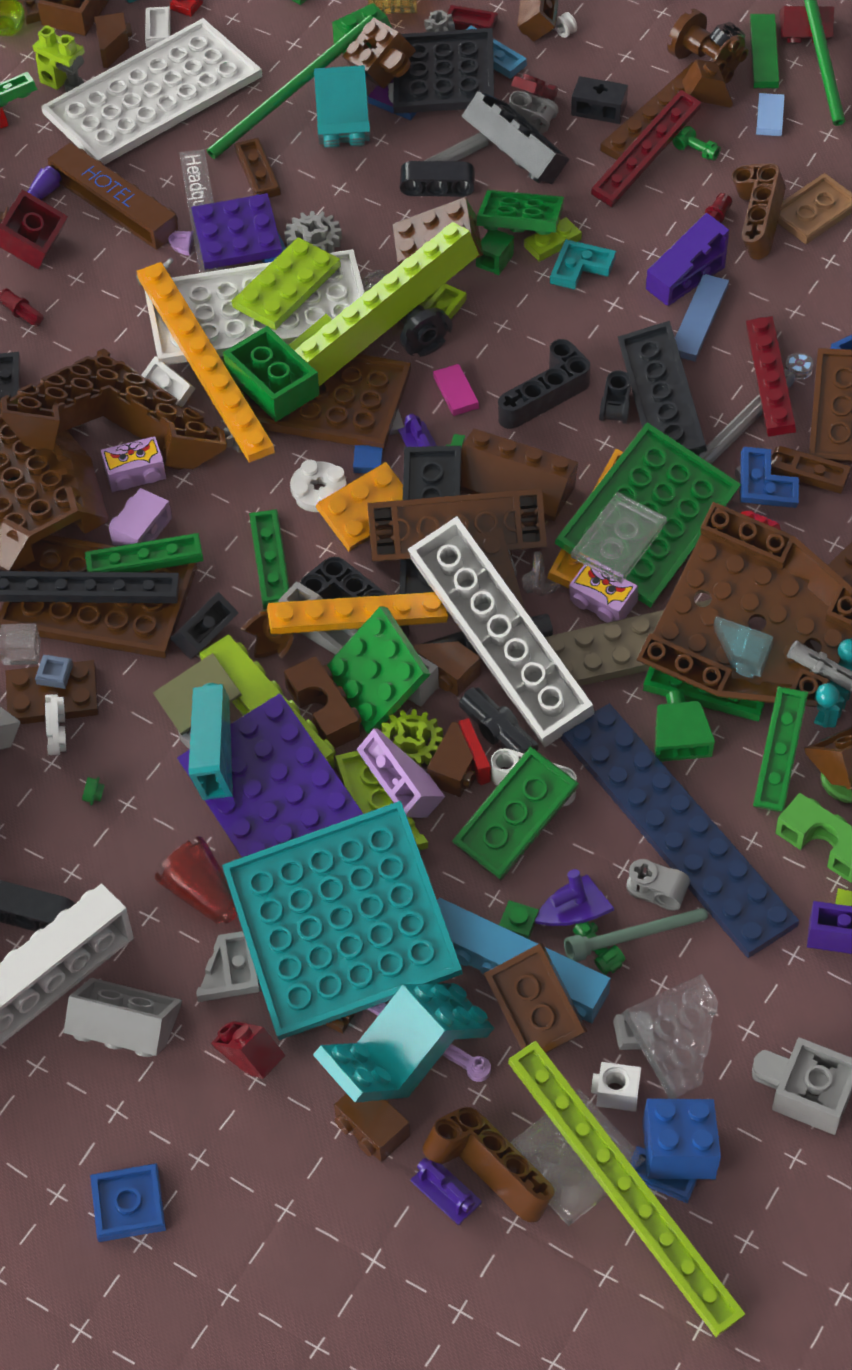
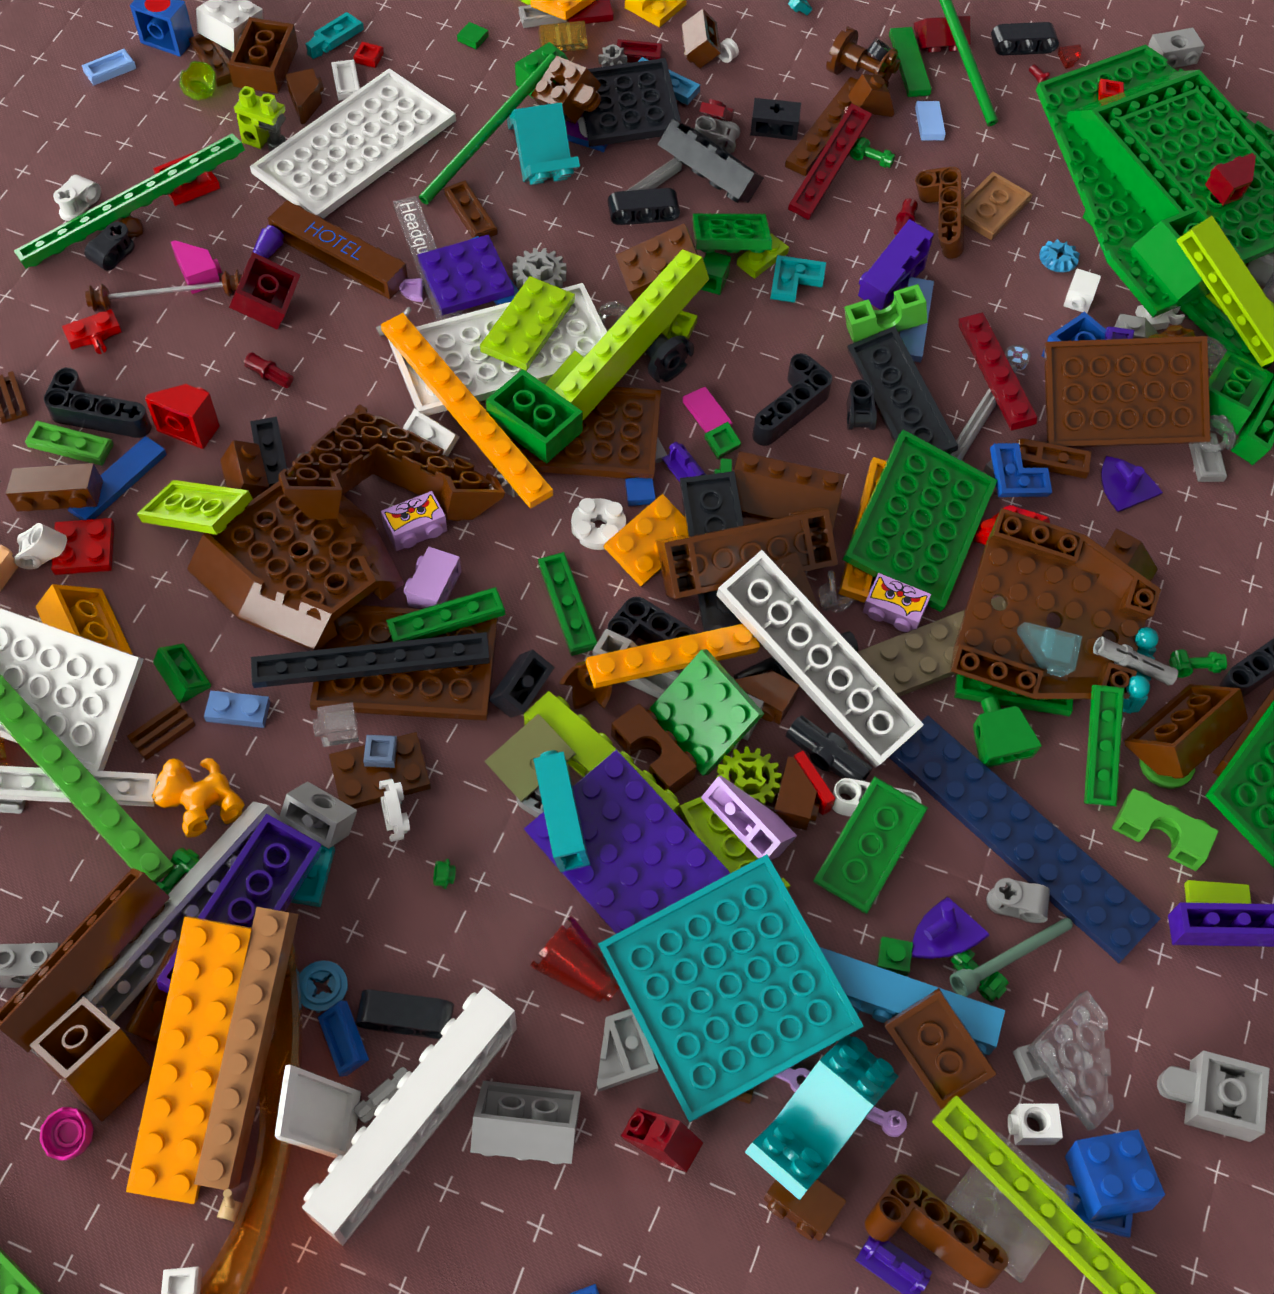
camera: 15 degrees left, 5 degrees up
clear tile [571,492,667,583] -> none
none -> green plate [704,422,742,459]
none -> bright green arch [844,284,928,343]

